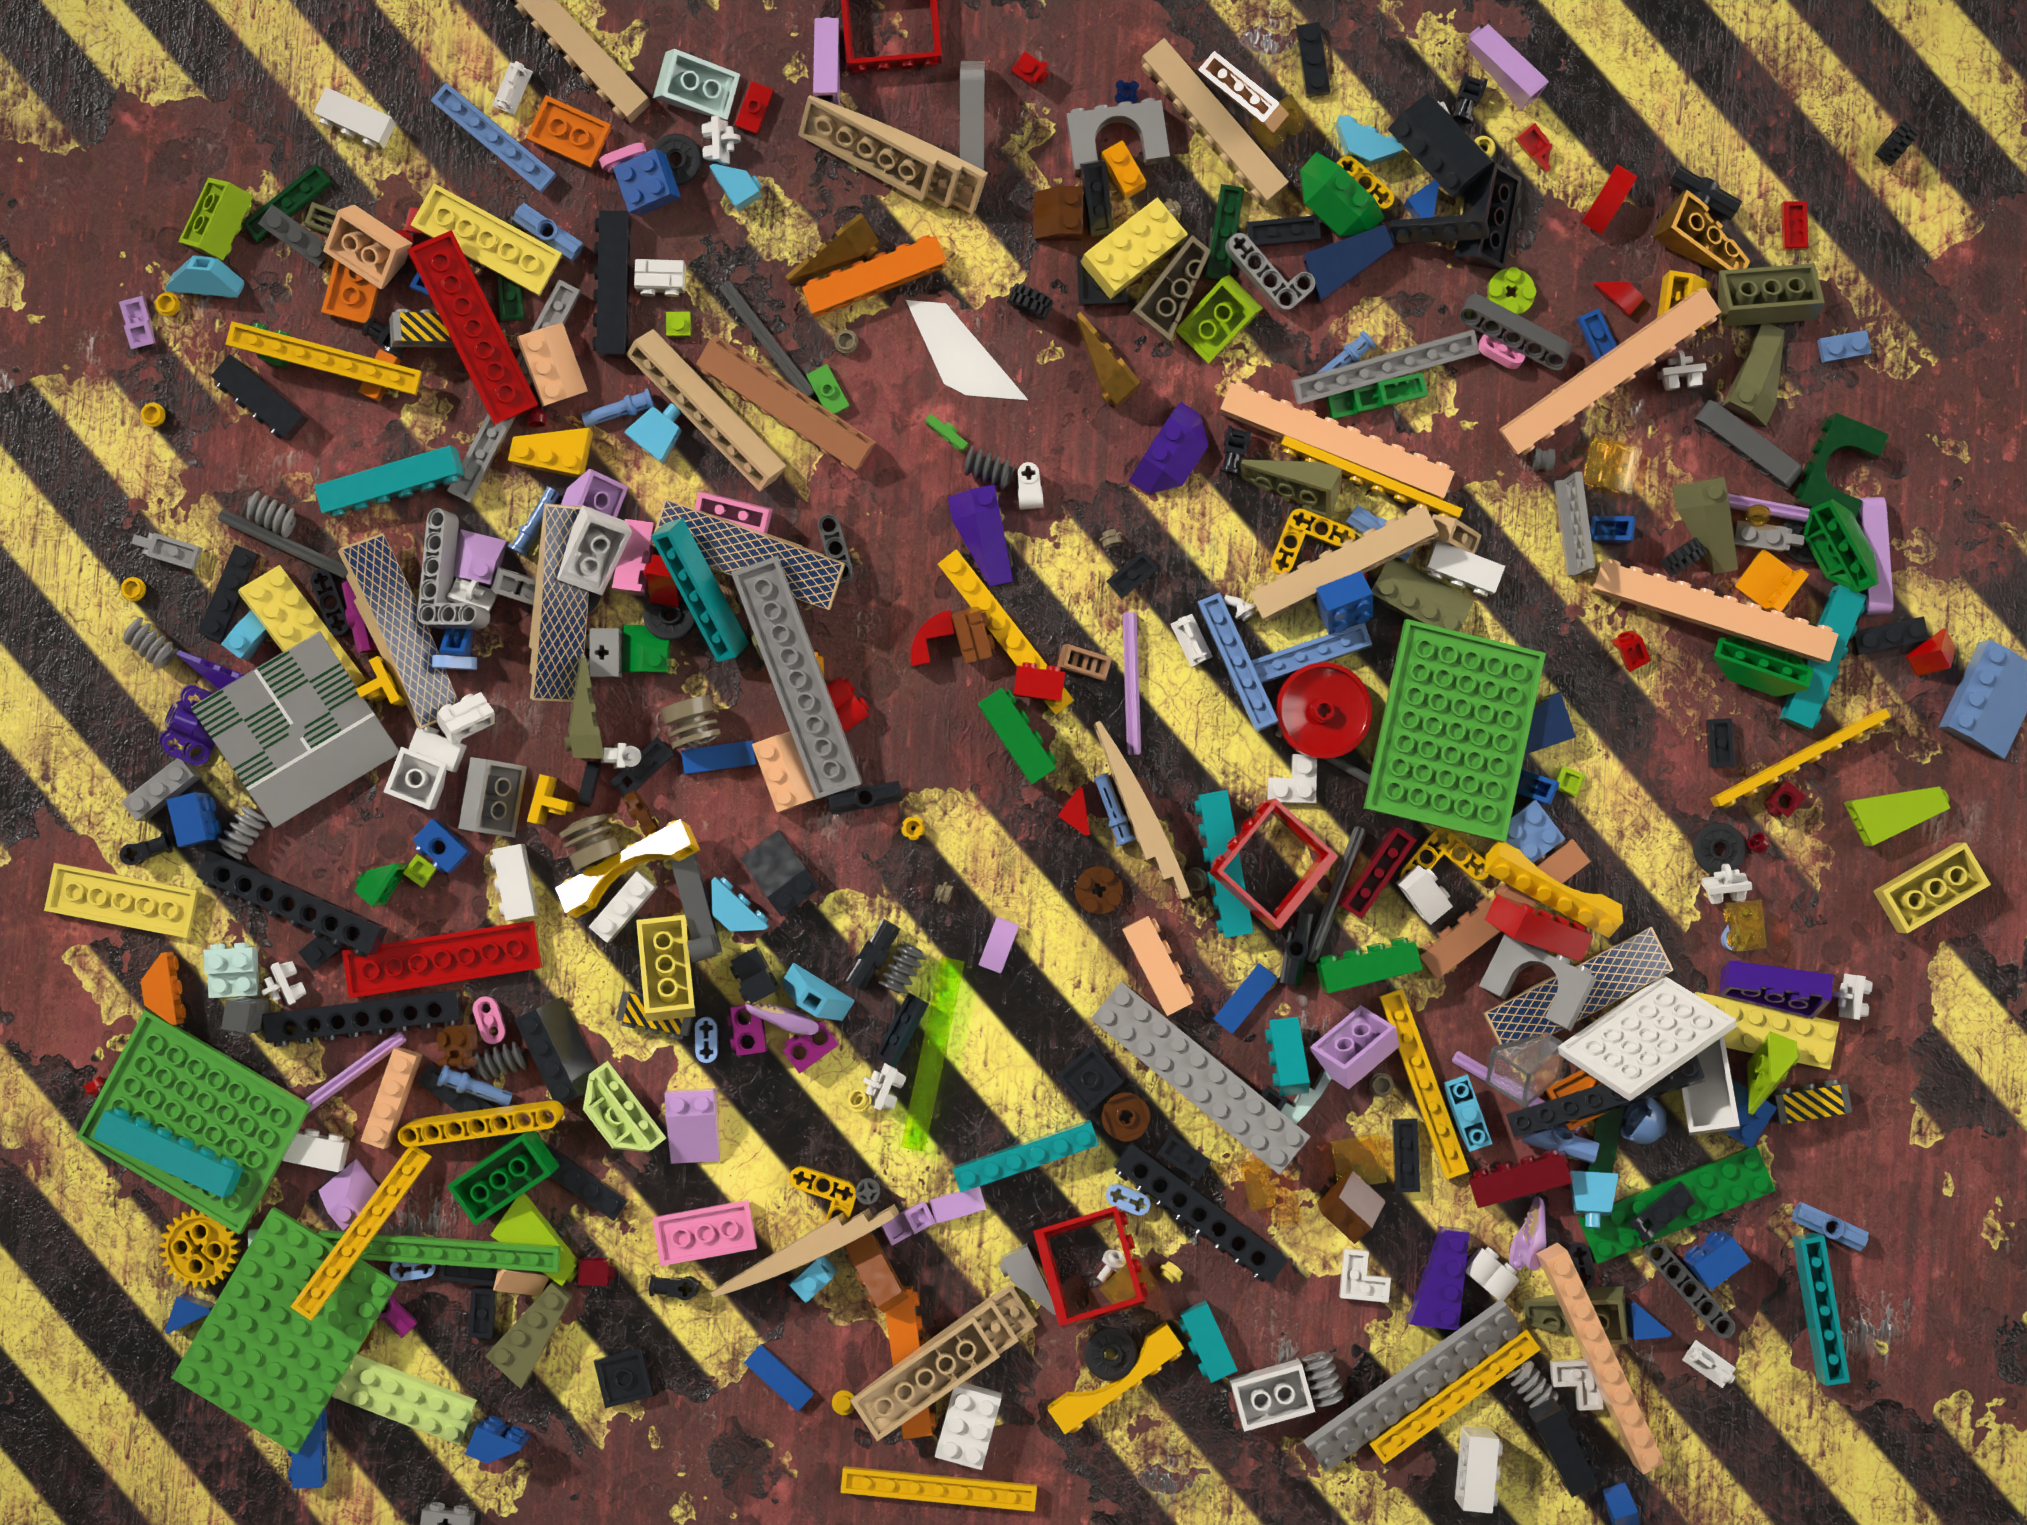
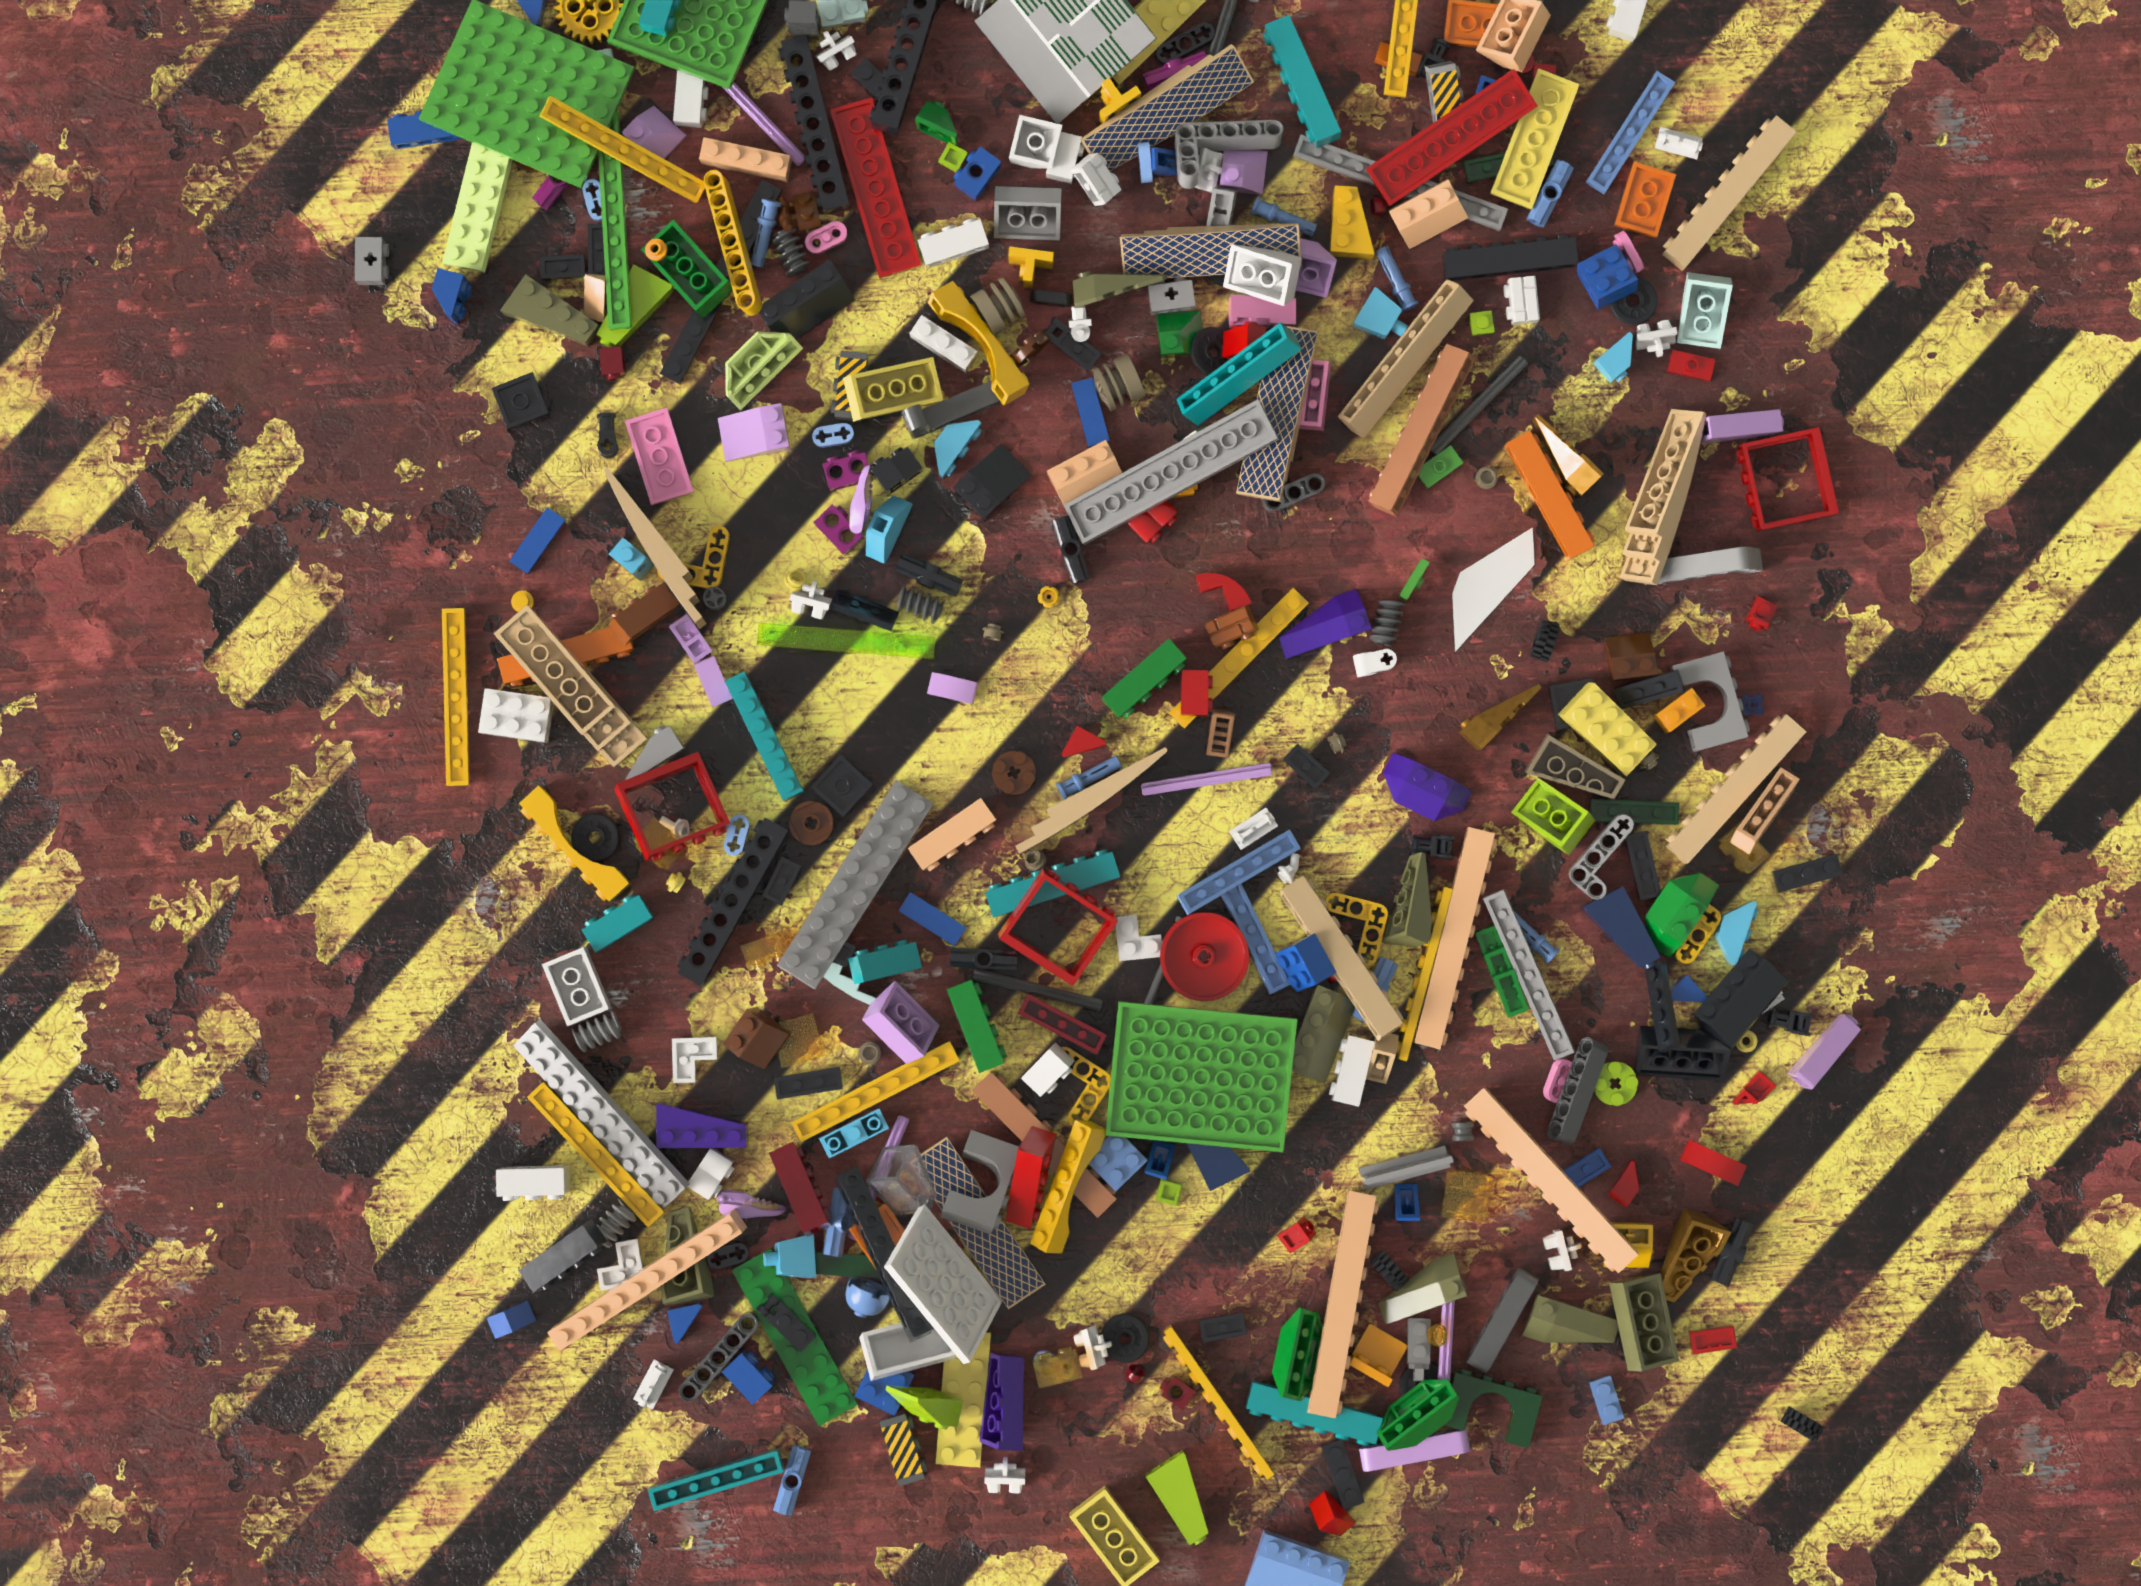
camera: 85 degrees right, 0 degrees up
none -> light orange plate [645,239,667,261]

